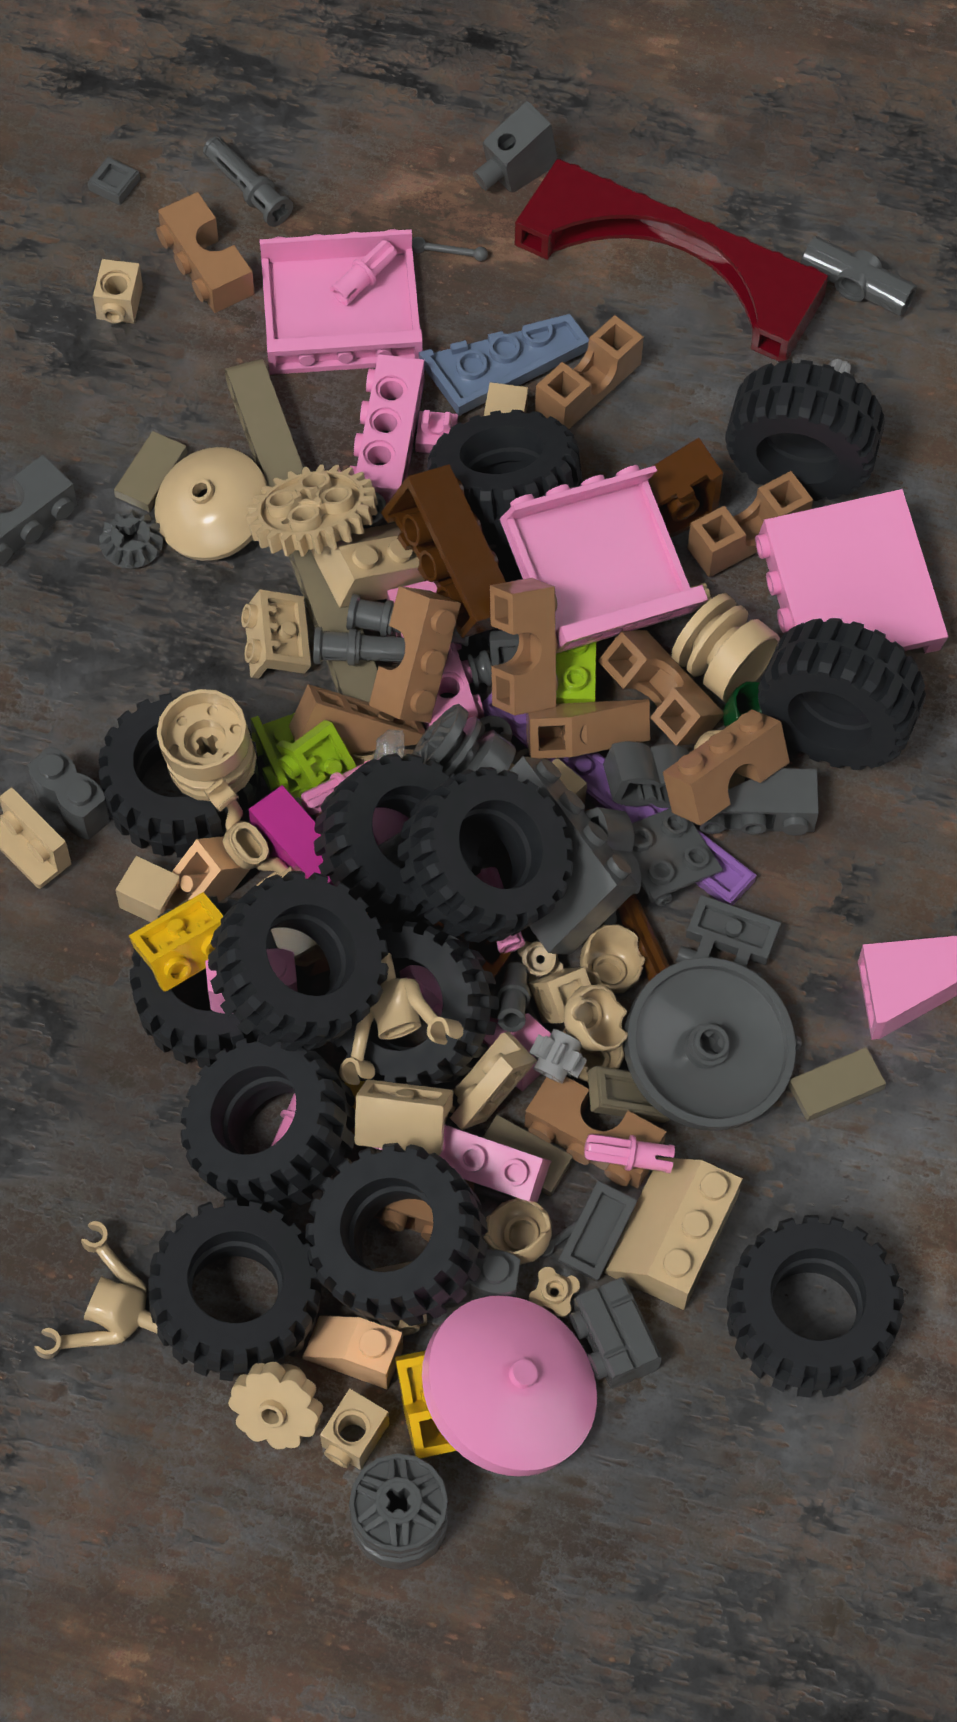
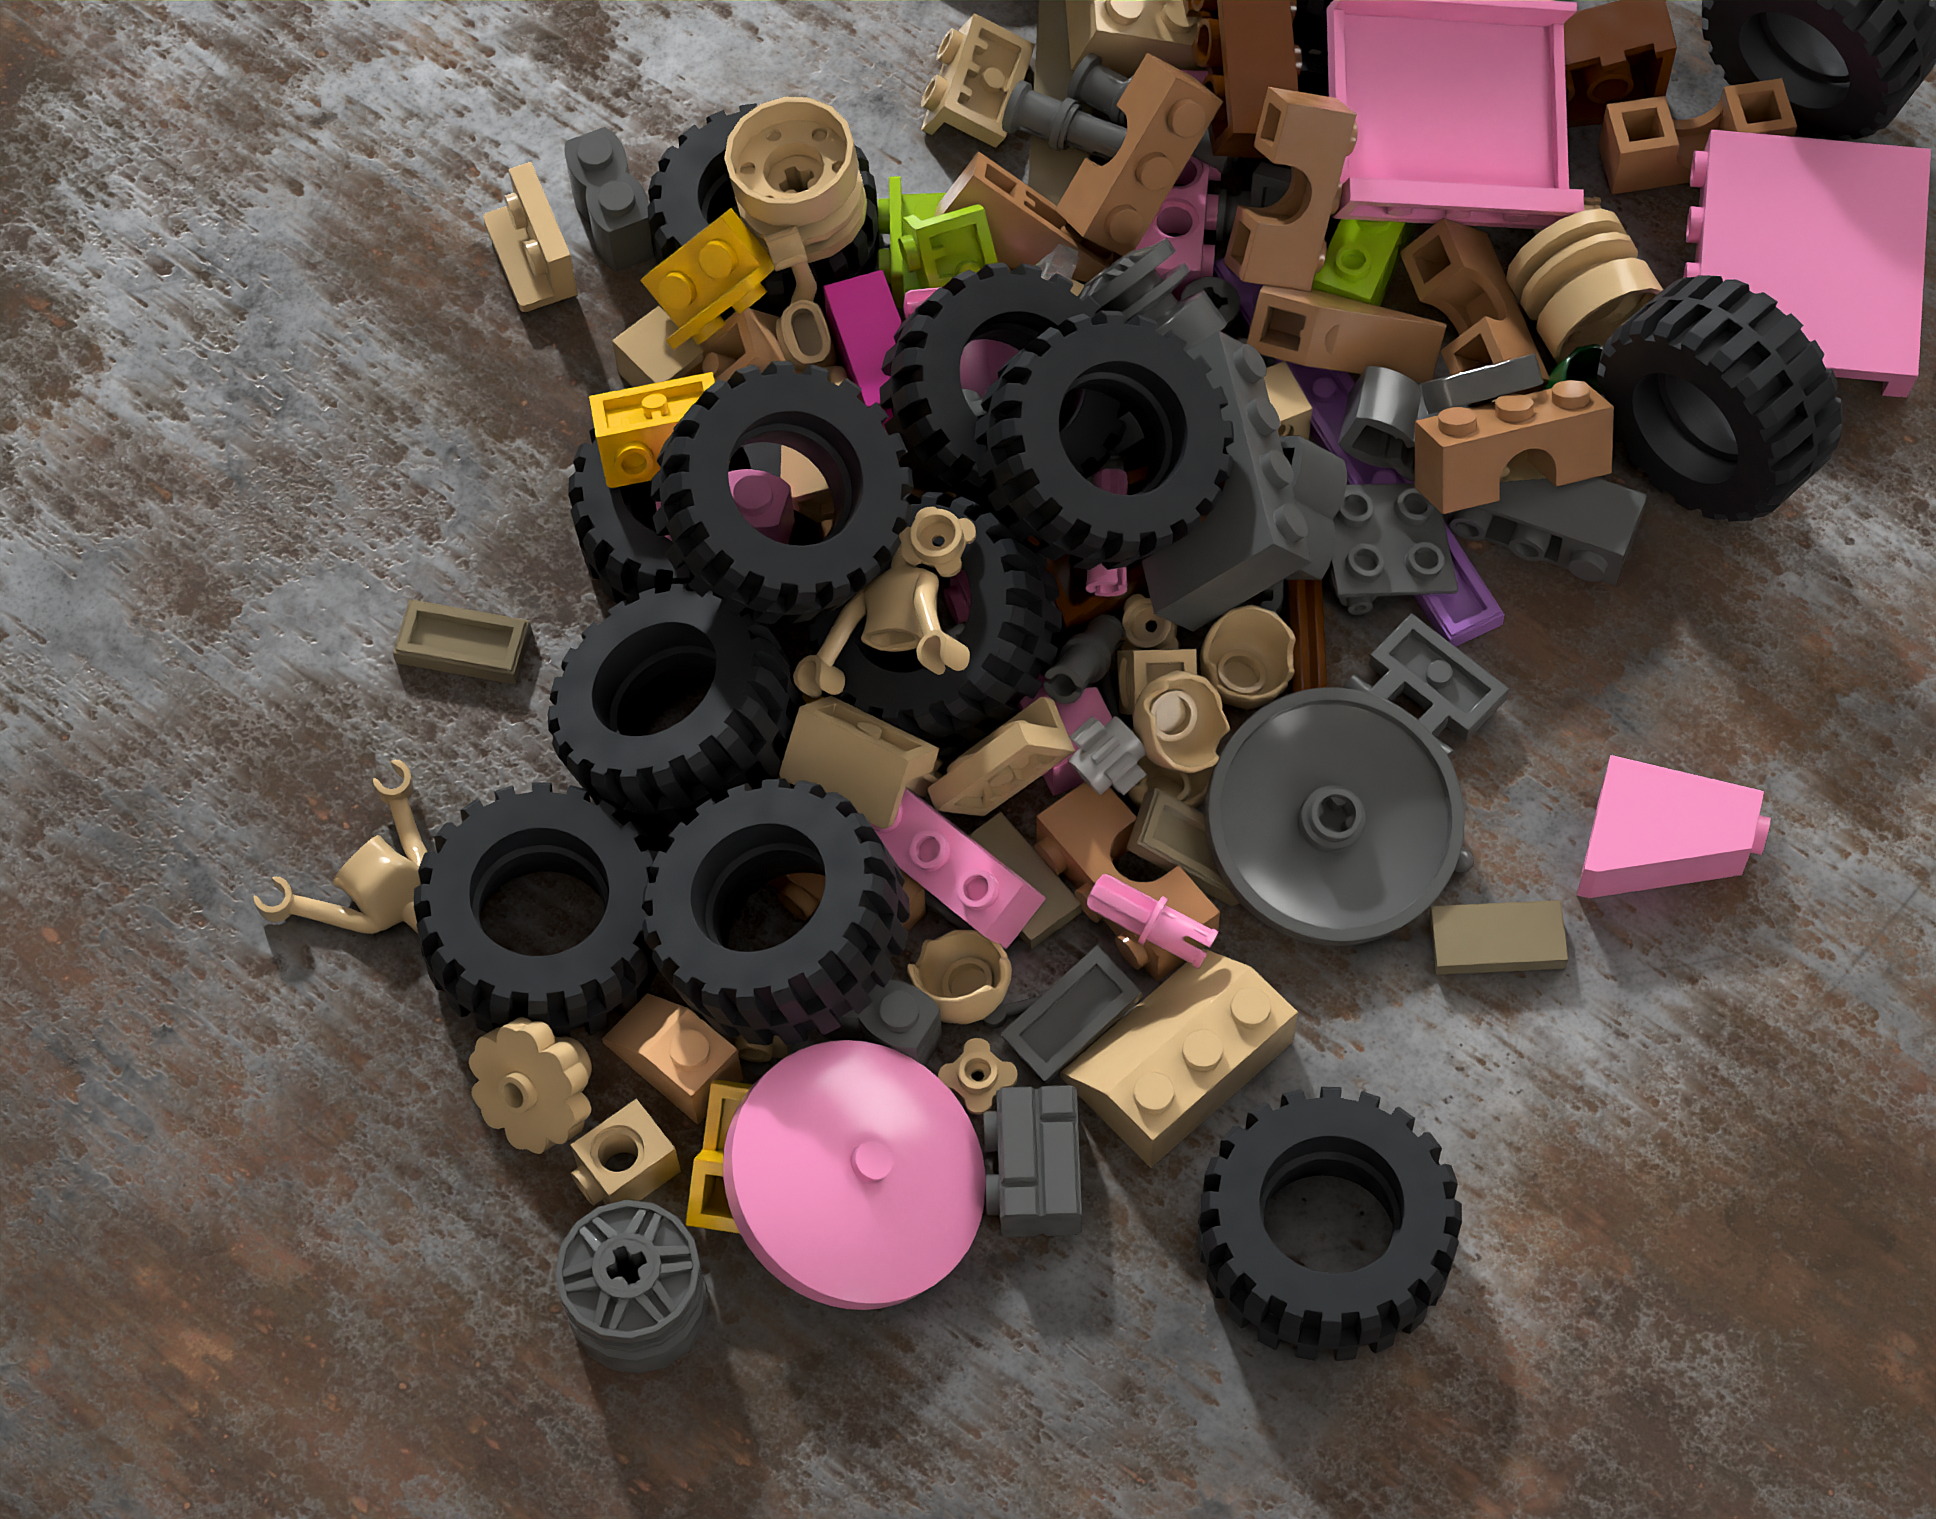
camera: 25 degrees right, 0 degrees up
none -> dark tan tile [393,599,532,685]
none -> yellow bracket [640,208,775,350]
none -> tan plate [901,507,976,577]
none -> dark grey beam [1420,353,1544,414]

